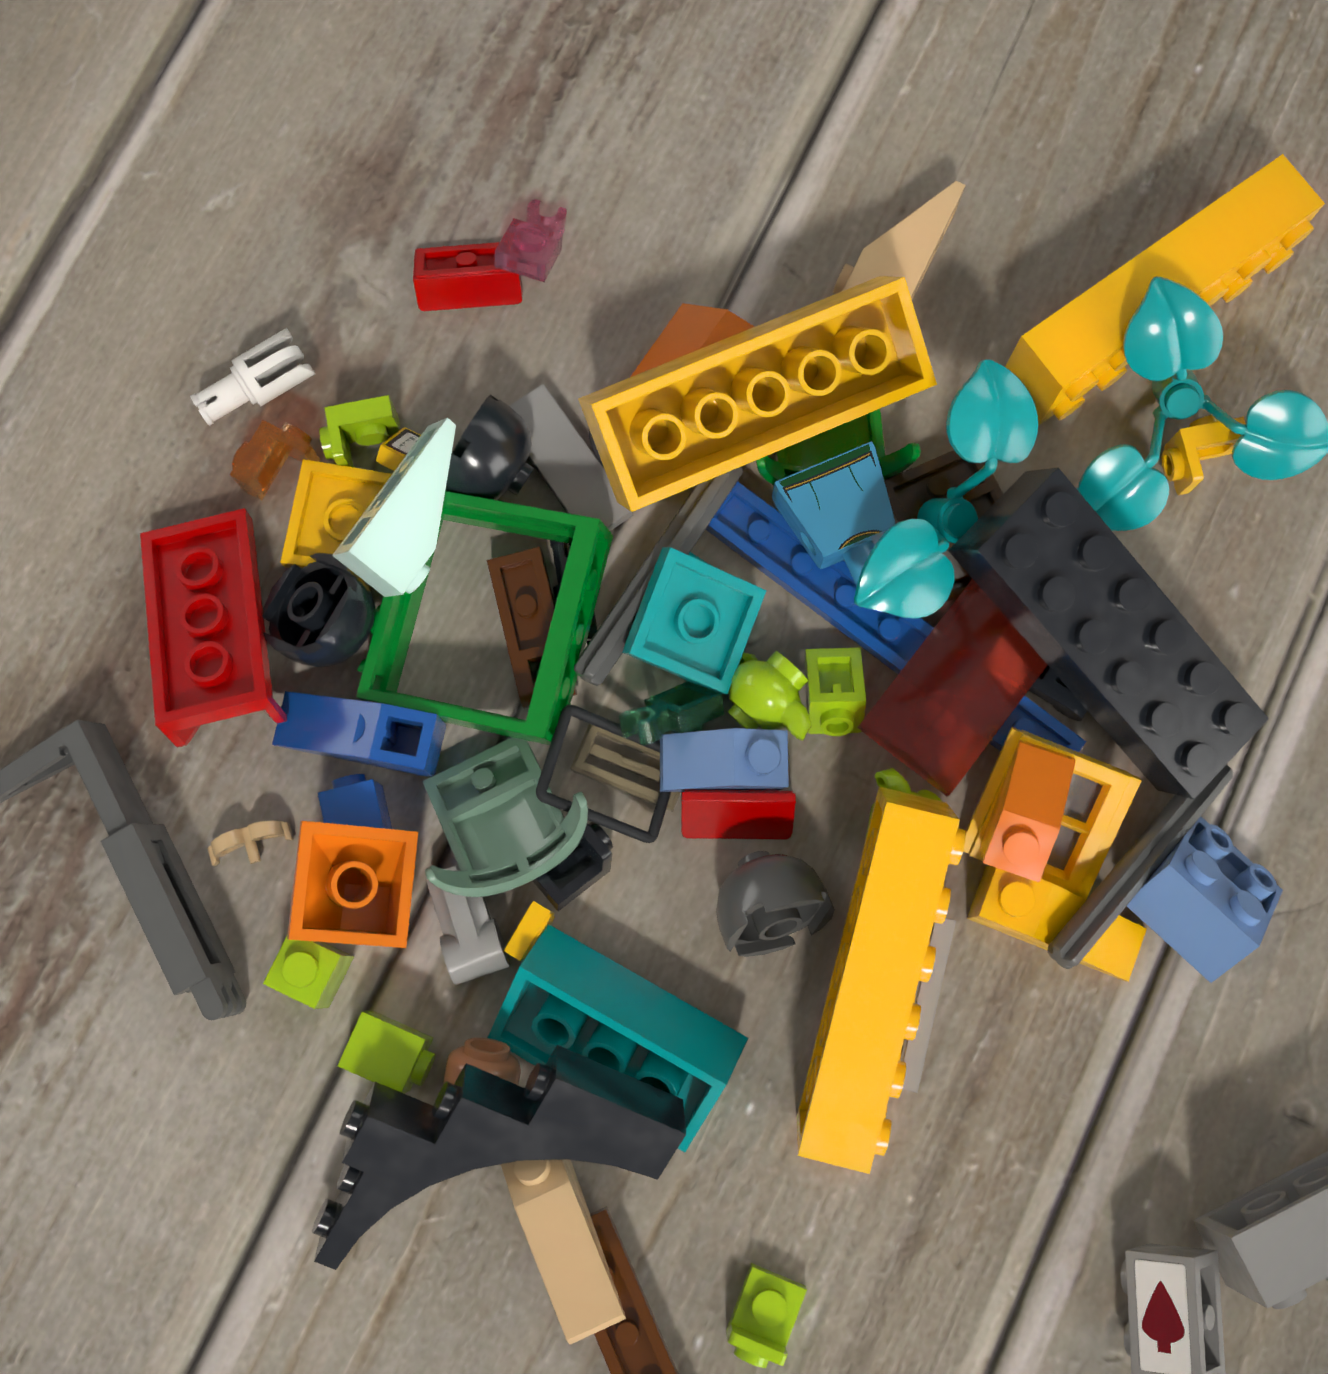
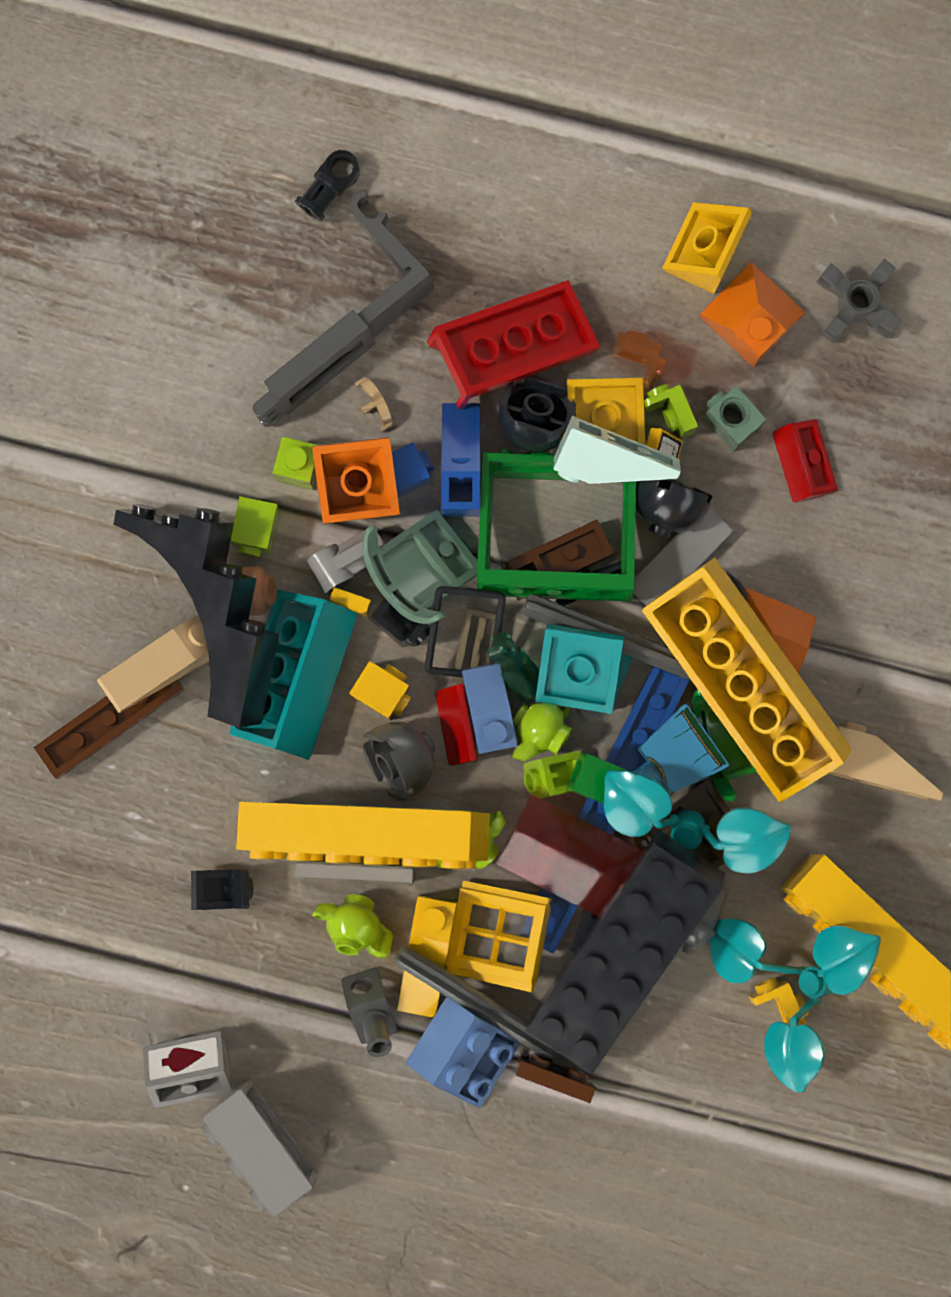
camera: 70 degrees right, 5 degrees up
white arm [190,328,315,426] -> none
clear pink plate [494,199,567,282] -> none
lime bracket [726,1263,807,1368] -> none
orange slope [981,740,1076,882] -> none
none -> black bracket [191,869,254,910]
none -> lime piece [312,894,394,959]
none -> dark grey bracket [341,967,398,1057]
none -> yellow brick [349,661,412,720]
none -> reddish brown plate [515,1054,596,1104]
none -> green brick [566,753,628,805]
none -> yellow slope [662,202,753,294]
none -> orange slope [699,262,806,367]
none -> sand green brick [703,386,767,452]
none -> dark grey pin [817,258,902,343]

